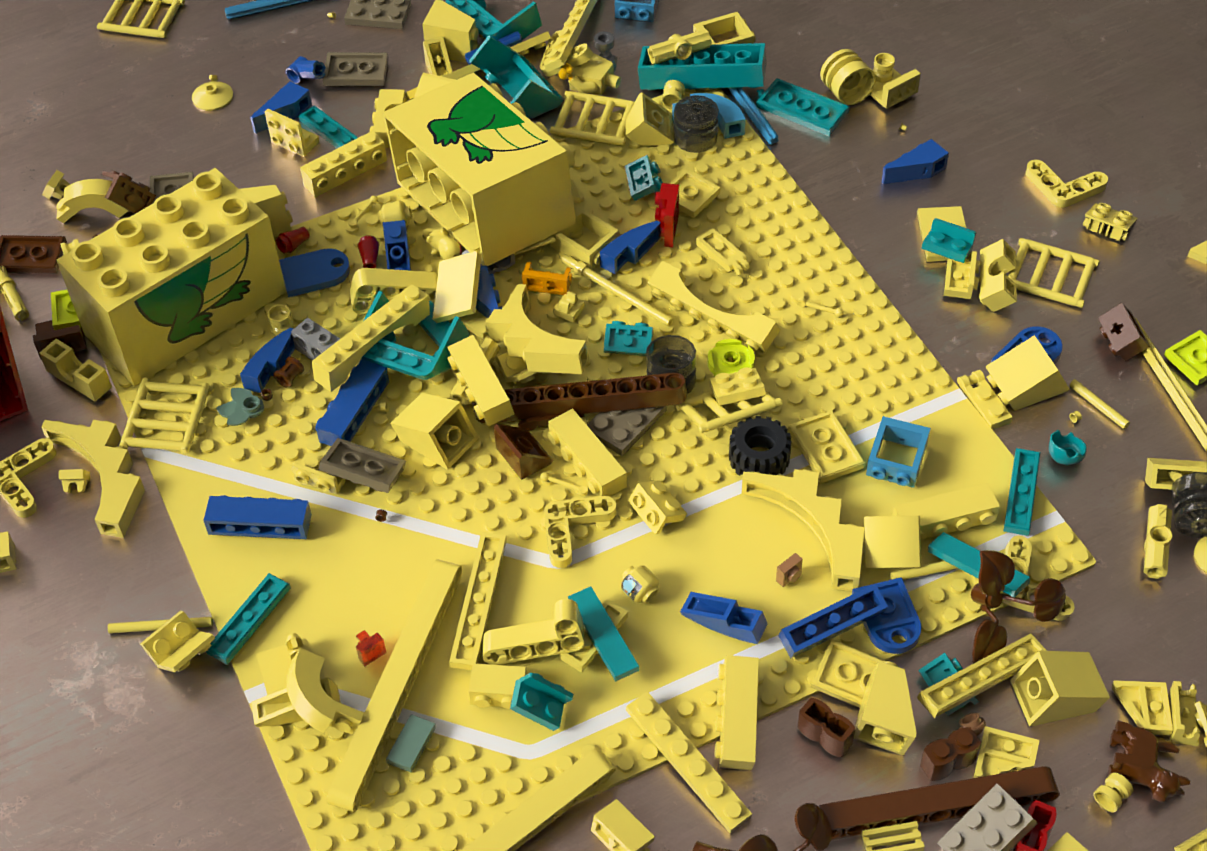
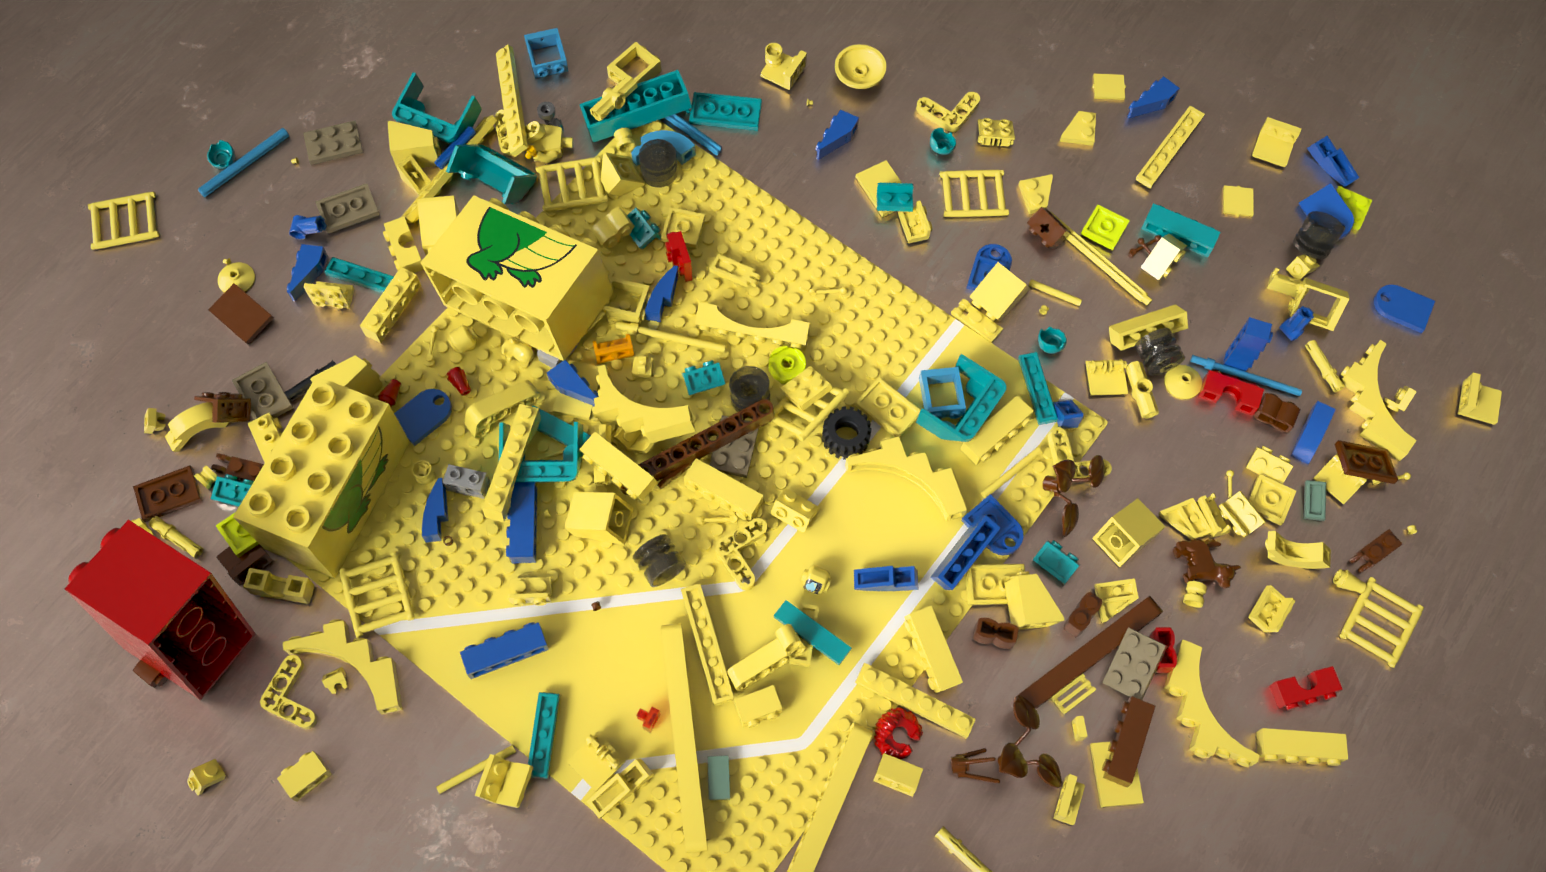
camera: 30 degrees left, 15 degrees up
sand green plate [216,388,264,426] -> none
reddish brown bush [273,357,304,388] -> none
light yellow arch [286,648,364,735] -> none
dark tan plate [319,438,406,493] -> none
blue slope [383,220,411,271] -> none
light yellow tile [433,251,481,323] -> none
reddish brown slope [494,423,553,480] -> none
teal bracket [510,673,574,731] -> none
medium nougat plate [776,553,803,587] -> none
light yellow wheel [820,49,876,105] -> none
light yellow slope [864,516,921,568] -> none
light yellow tile [917,634,1047,718] -> none
teal tile [928,532,1030,598] -> none
medium nougat plate [959,713,986,736] -> none
light yellow arch [979,239,1017,312] -> none
none -> reddish brown tile [208,283,274,345]
none -> light yellow brick [591,207,635,249]
none -> clear smoke wheel [633,534,686,587]
none -> light yellow dish [835,45,886,89]
none -> red piece [874,707,923,760]
none -> teal windscreen [916,354,1006,442]
none -> teal hair [930,128,956,155]
none -> light yellow wing [1019,174,1053,214]
none -> blue slope [1053,400,1083,429]
none -> light yellow hinge [1085,359,1128,396]

